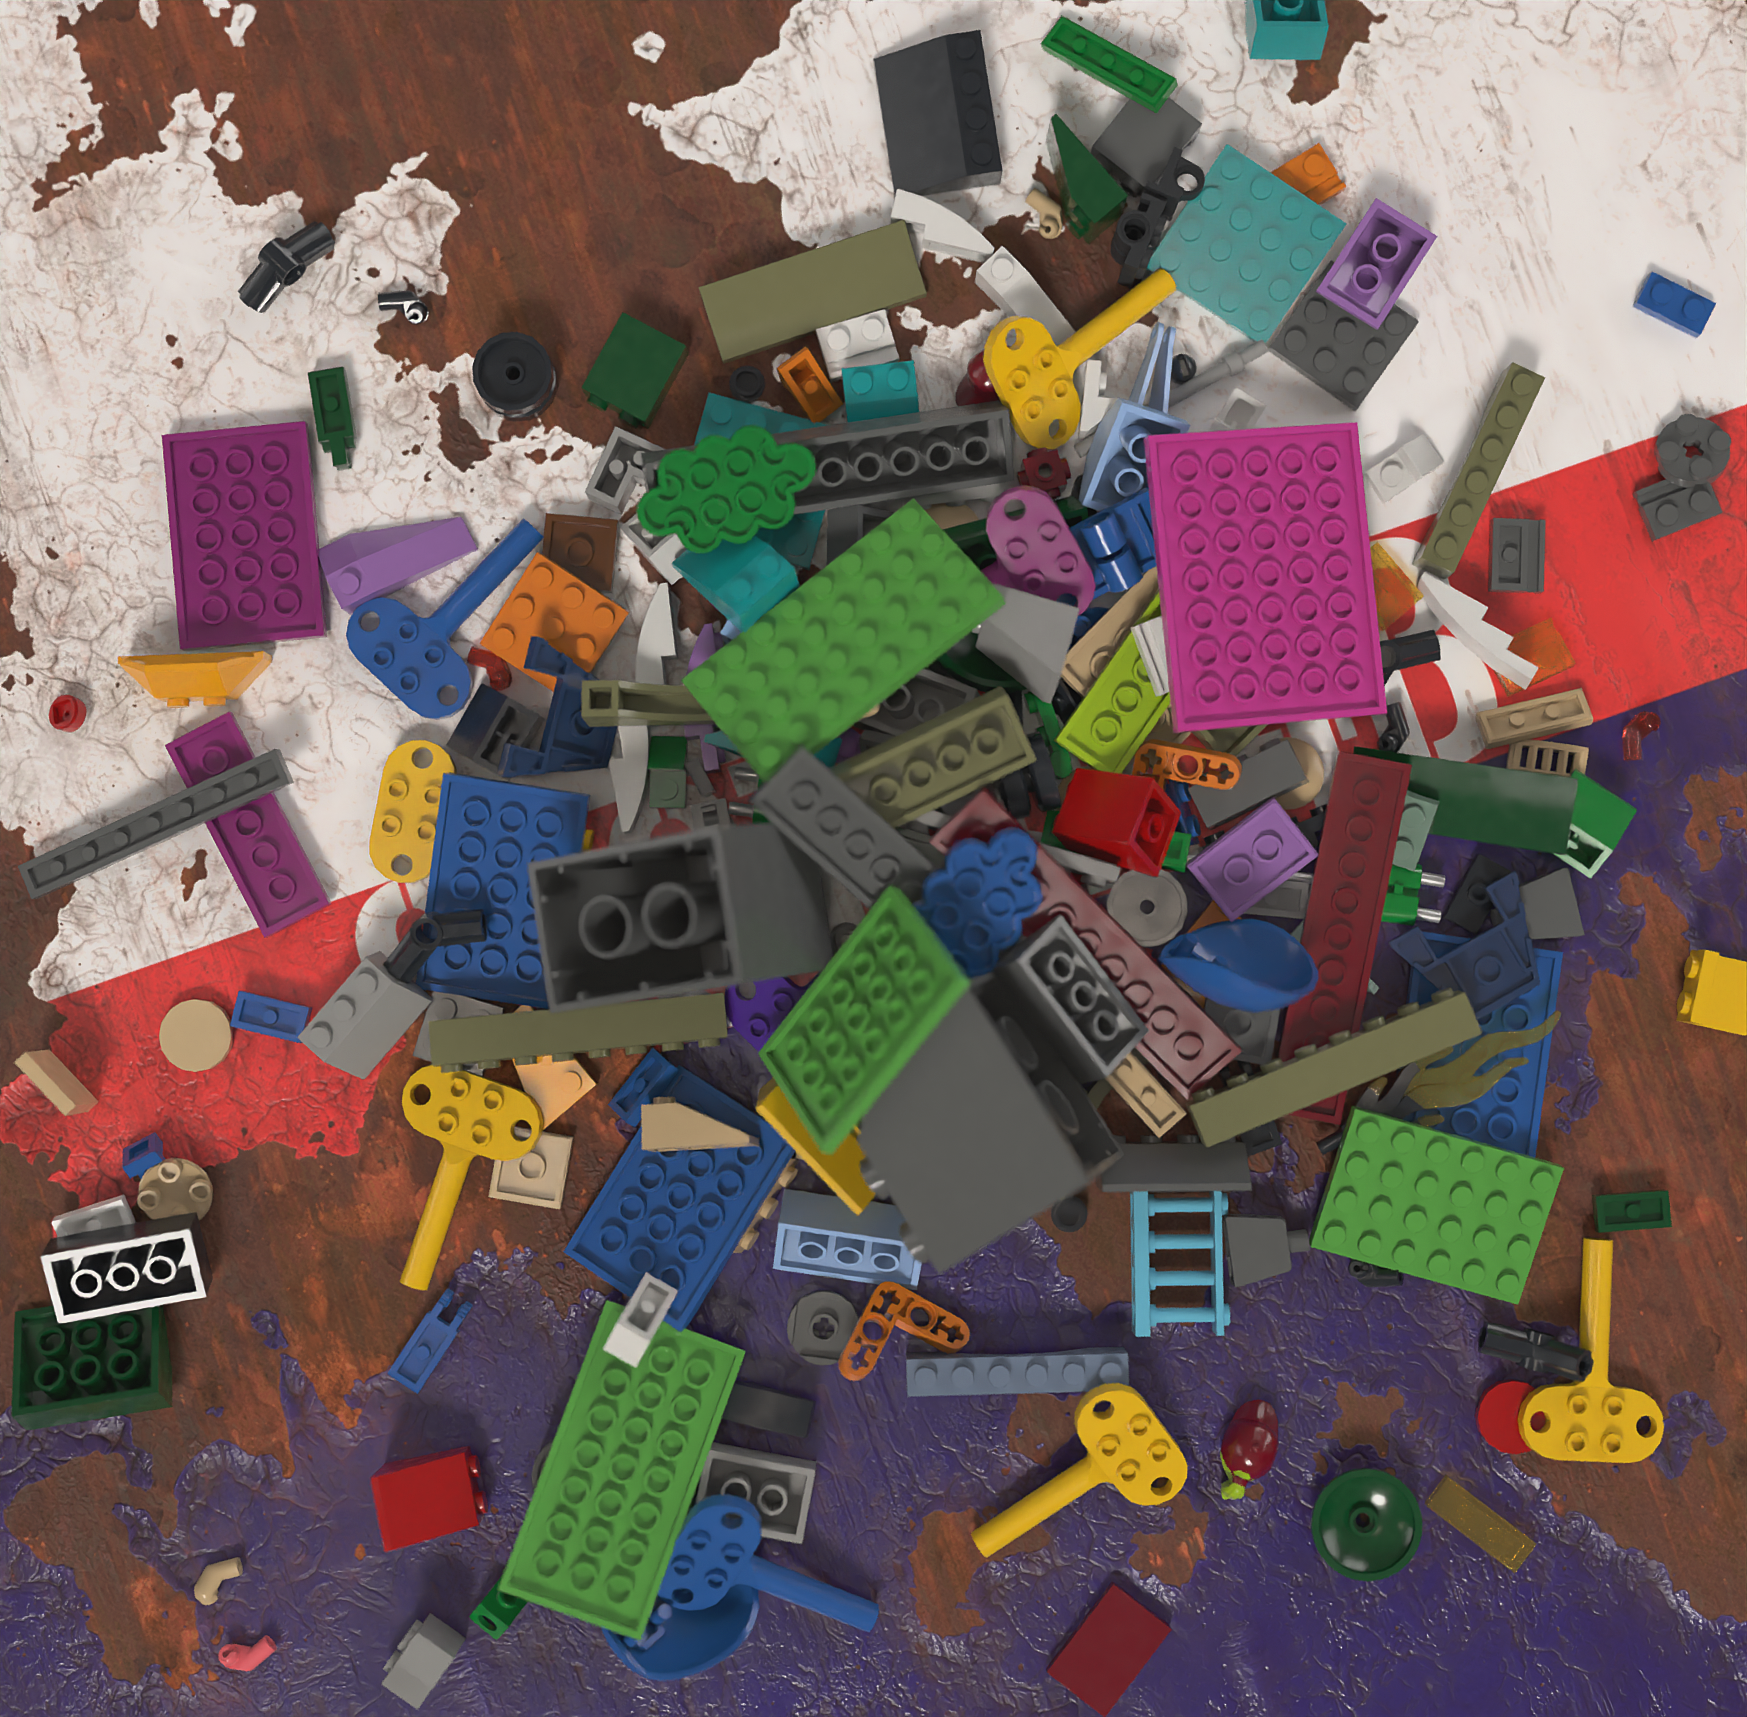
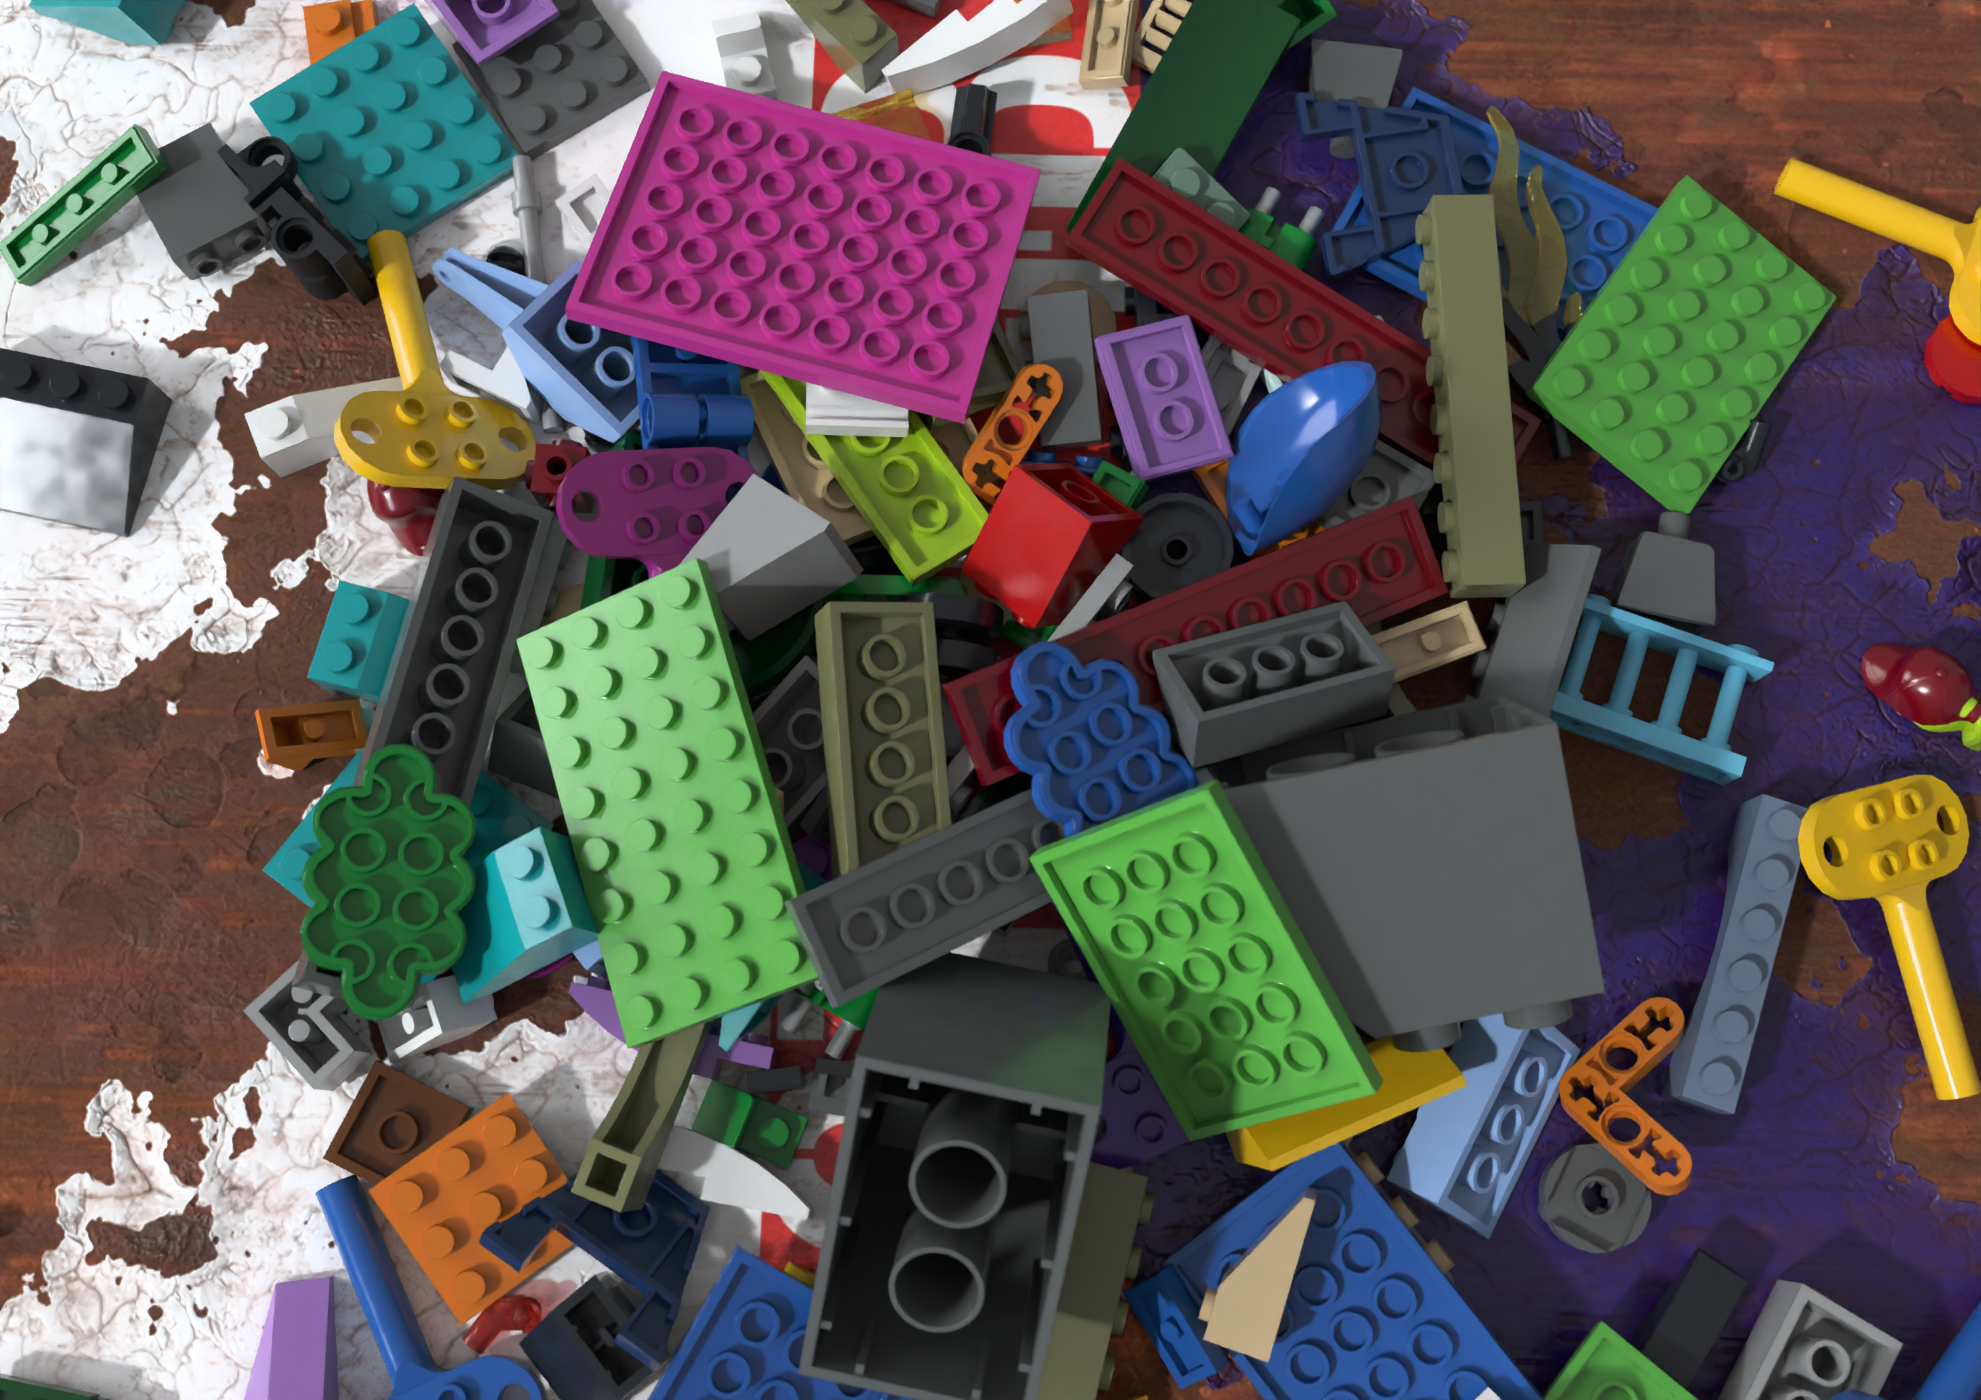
camera: 70 degrees left, 10 degrees down
black wheel [472,332,558,422] -> none
dark green brick [581,312,689,429] -> none
white slope [635,583,678,685] -> none
olive arch [698,220,927,364] -> none
black plate [729,366,765,402] -> none
white plate [816,309,900,382] -> none
white slope [890,189,994,263] -> none
tan arm [1025,187,1063,239] -> none
dark green slope [1046,114,1128,245] -> none
black arm [1377,702,1410,752] -> none
black plate [1442,854,1511,935] -> none
black piece [1478,1321,1594,1382] -> none
dark green plate [1592,1189,1672,1233] -> none

